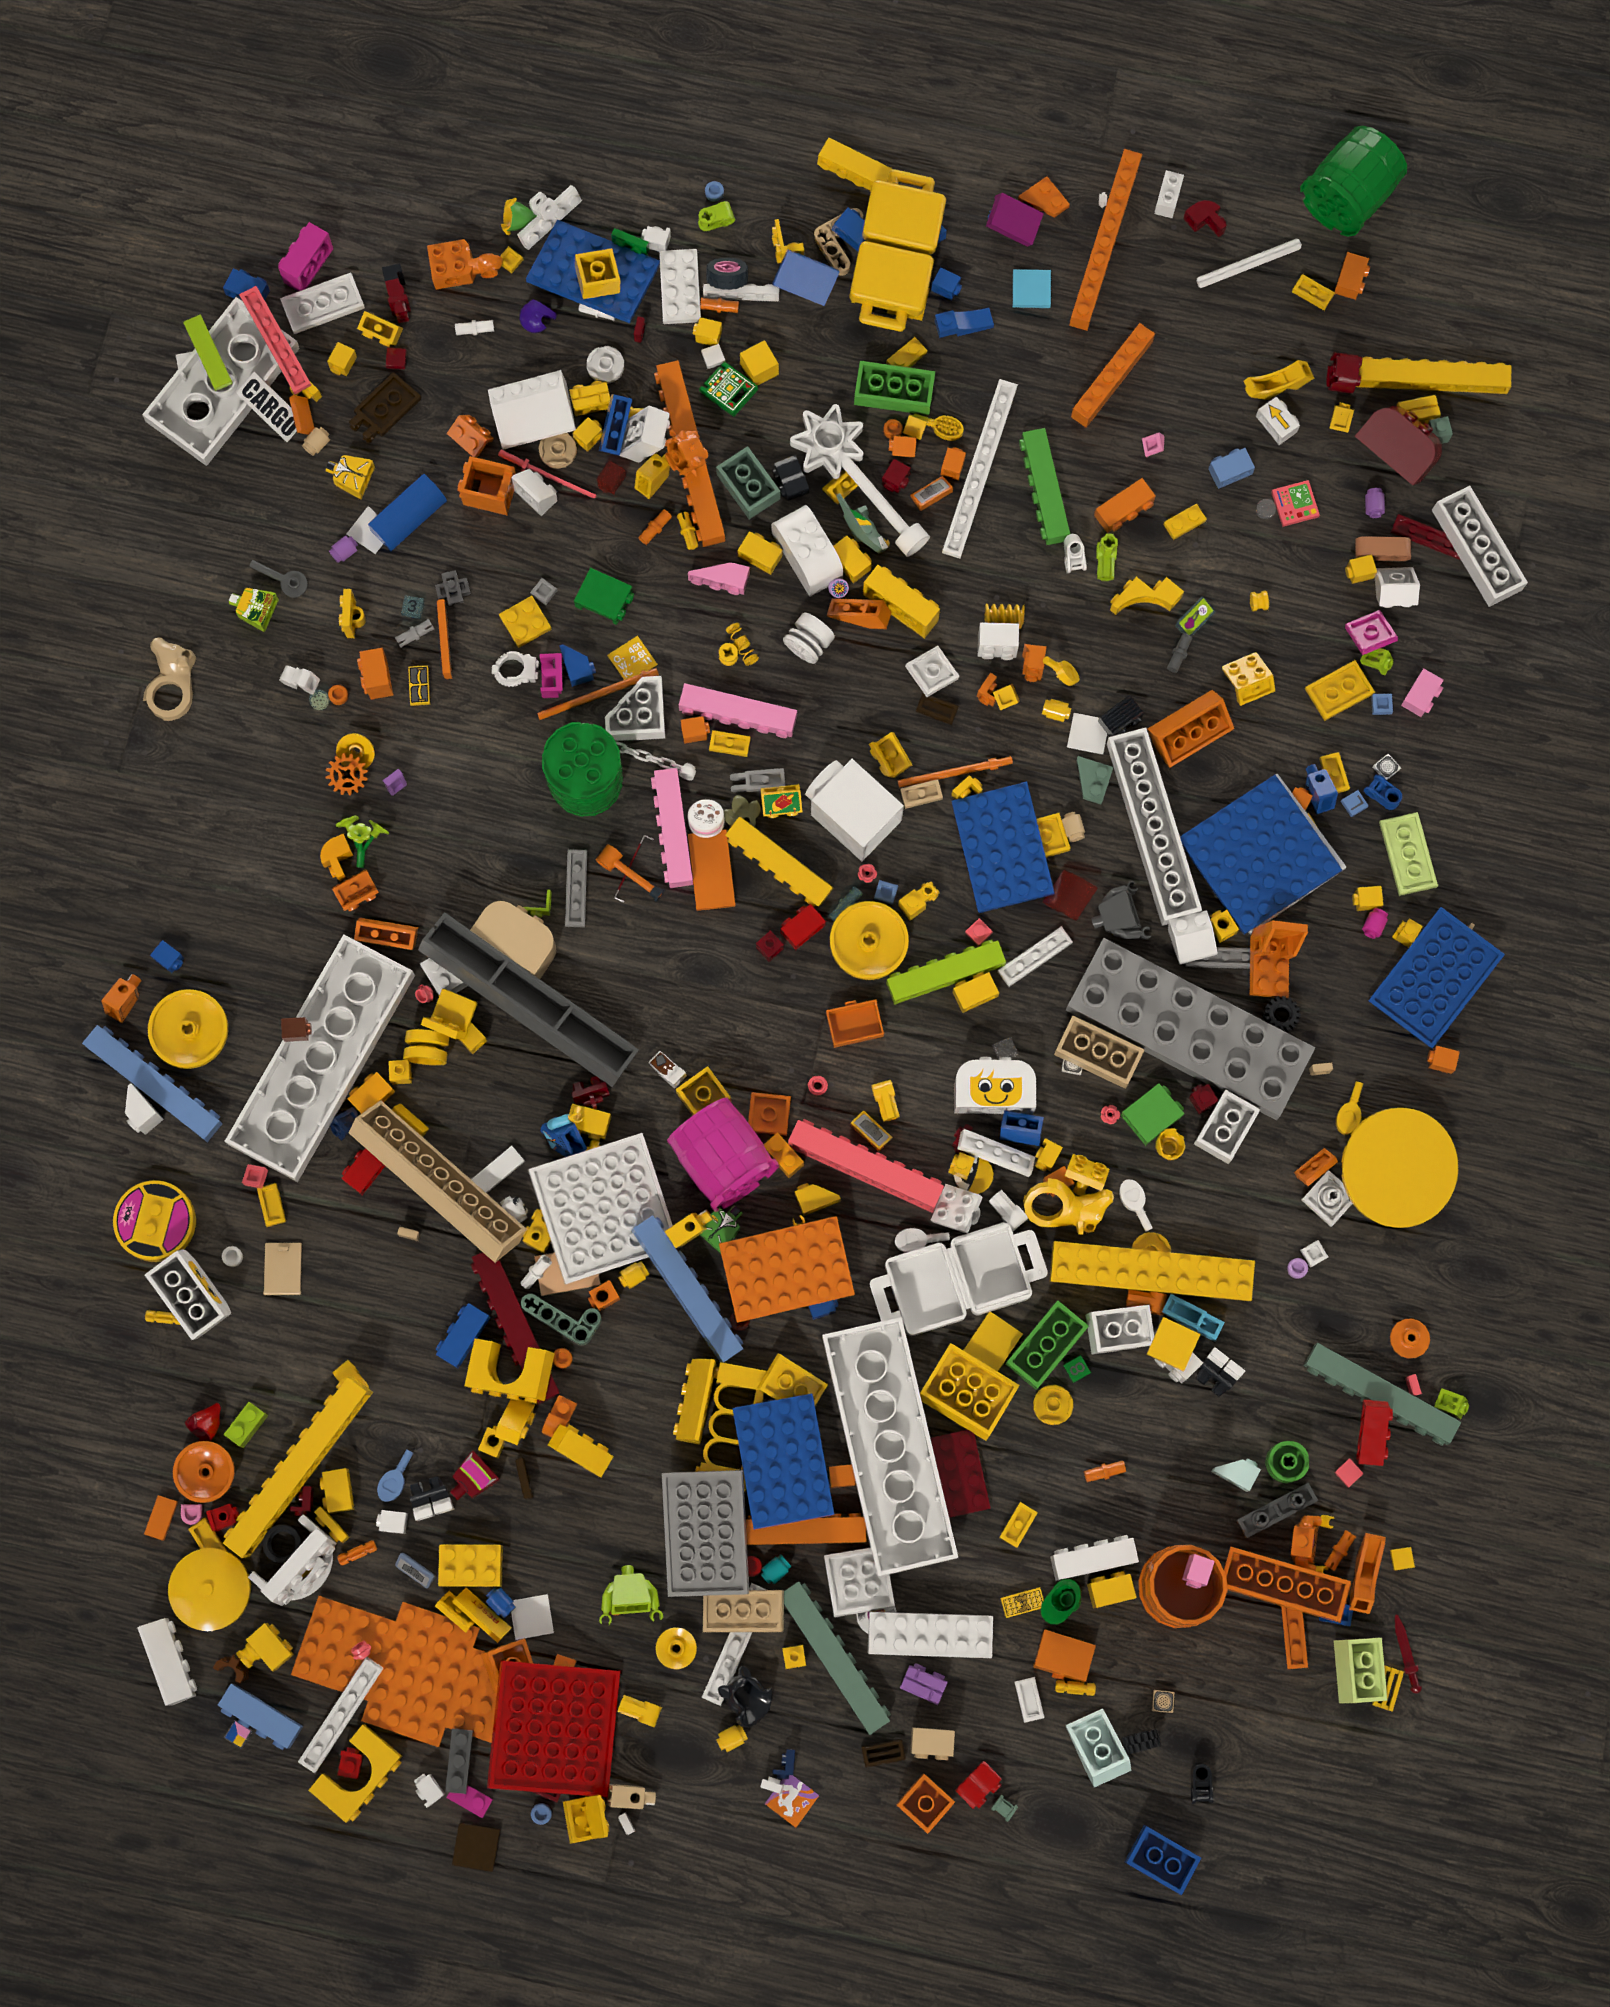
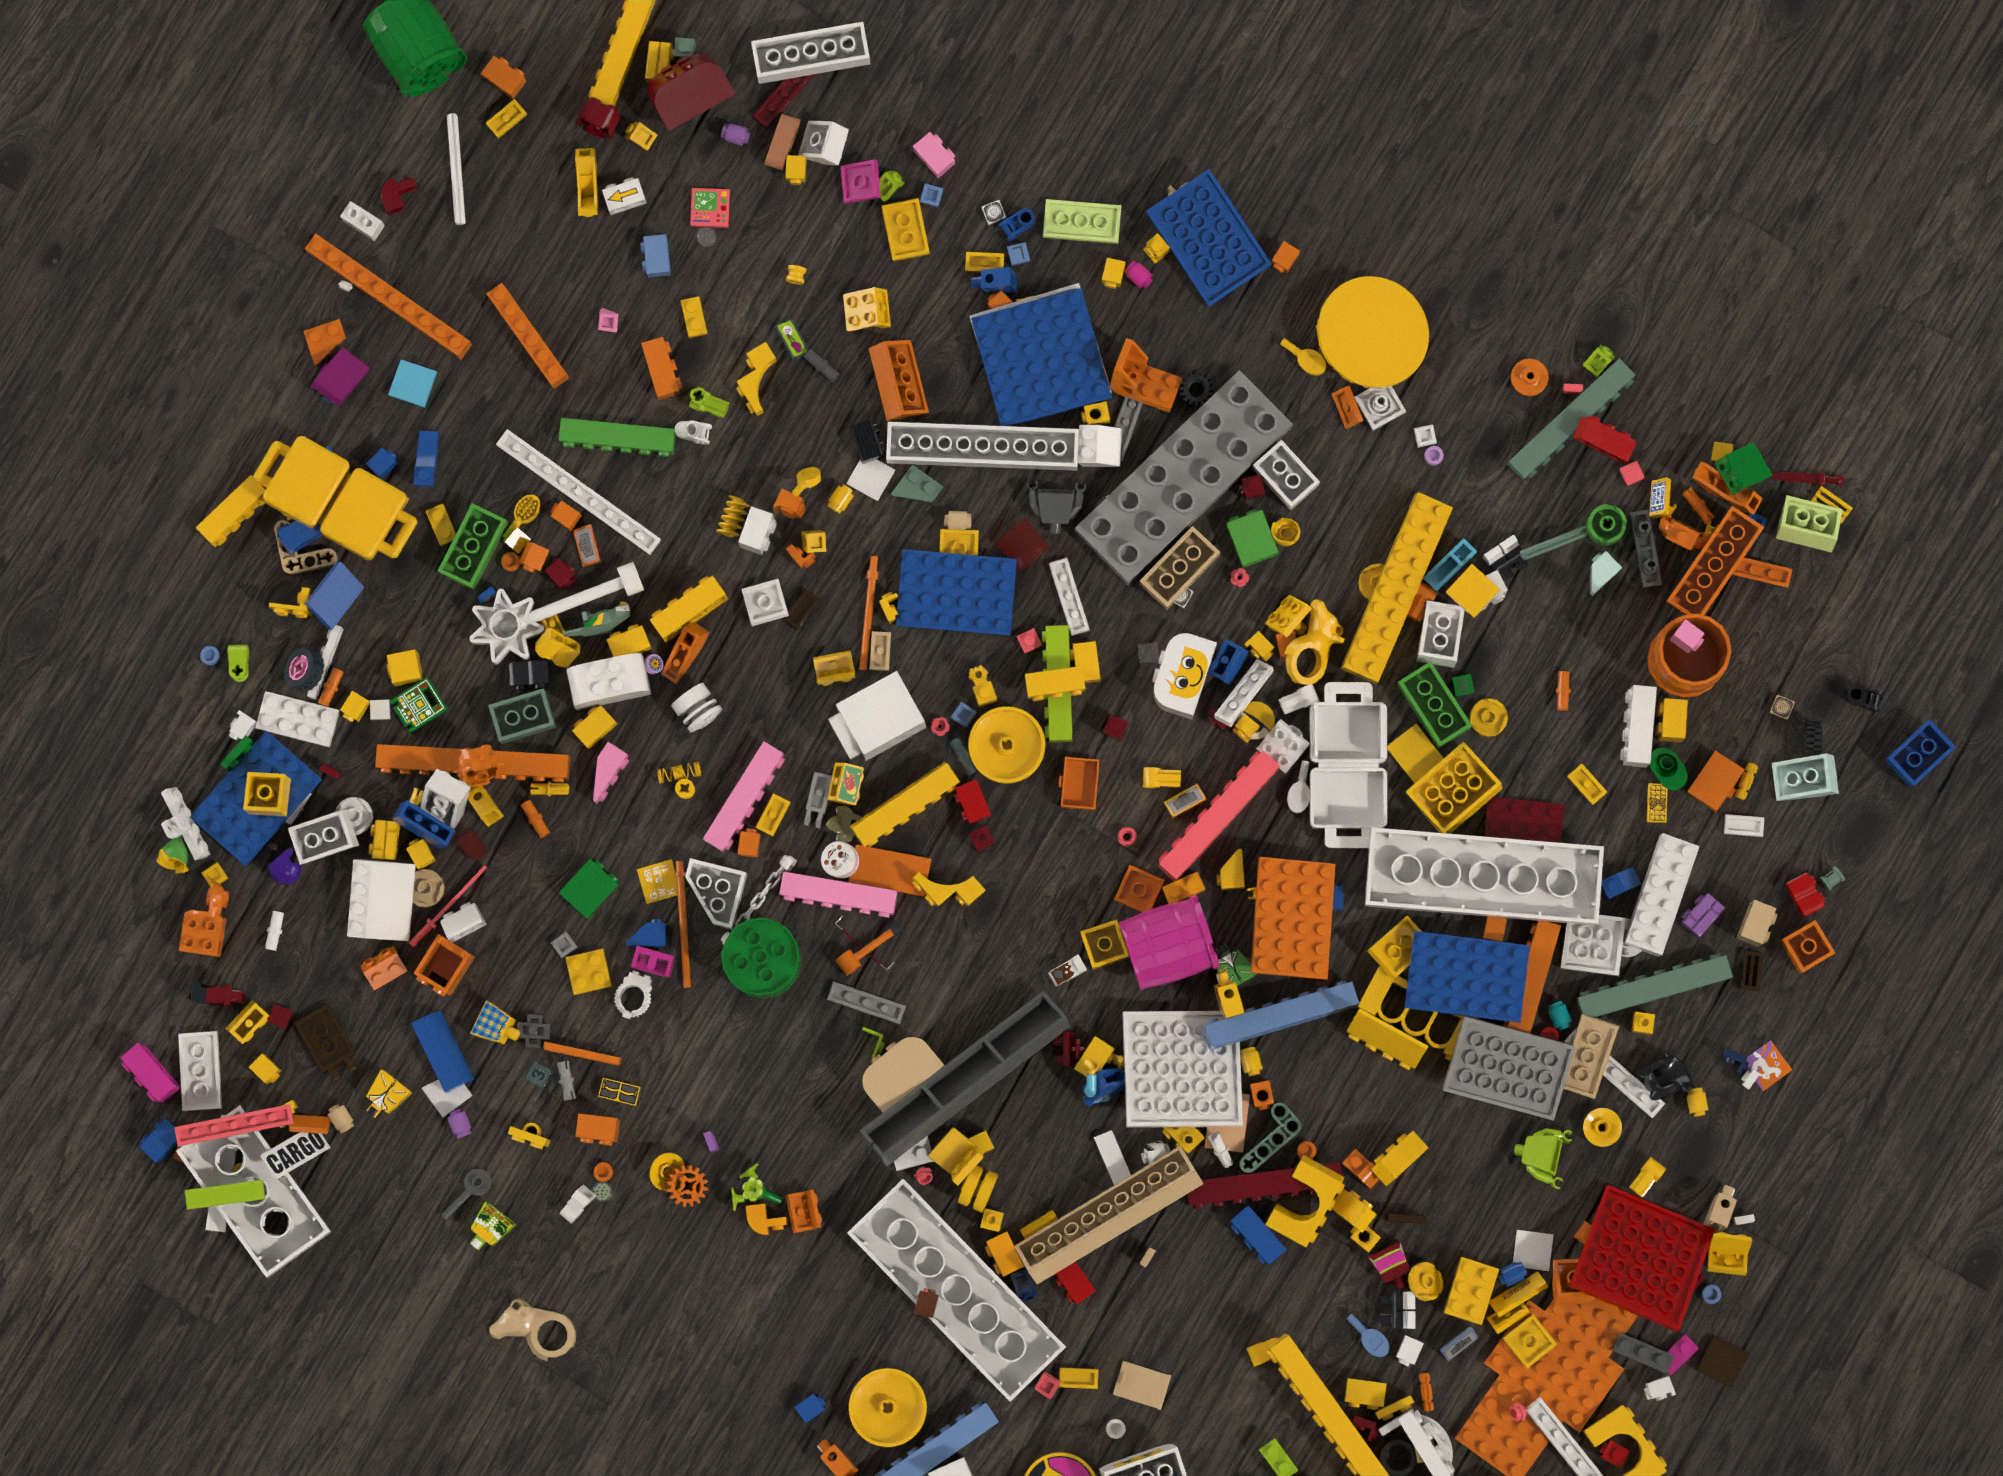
camera: 65 degrees left, 5 degrees up
orange brick [354,918,418,950] -> none
white piece [1119,1179,1153,1232] -> none
tan tile [1309,1063,1333,1076] -> none
none -> white brick [288,809,359,865]
none -> torso [470,1000,520,1044]
none -> blue tile [478,587,497,605]
none -> yellow brick [535,628,580,668]
none -> yellow arch [912,872,986,907]
none -> yellow brick [1025,666,1085,701]
none -> dark red brick [1103,715,1128,742]
none -> yellow tile [1408,1262,1443,1301]
none -> yellow tile [1502,1314,1558,1369]
none -> sand green axle [1520,526,1588,560]
none -> blue slope [1601,867,1641,901]
none -> tile [1649,477,1671,518]
none -> green panel [1714,442,1772,495]

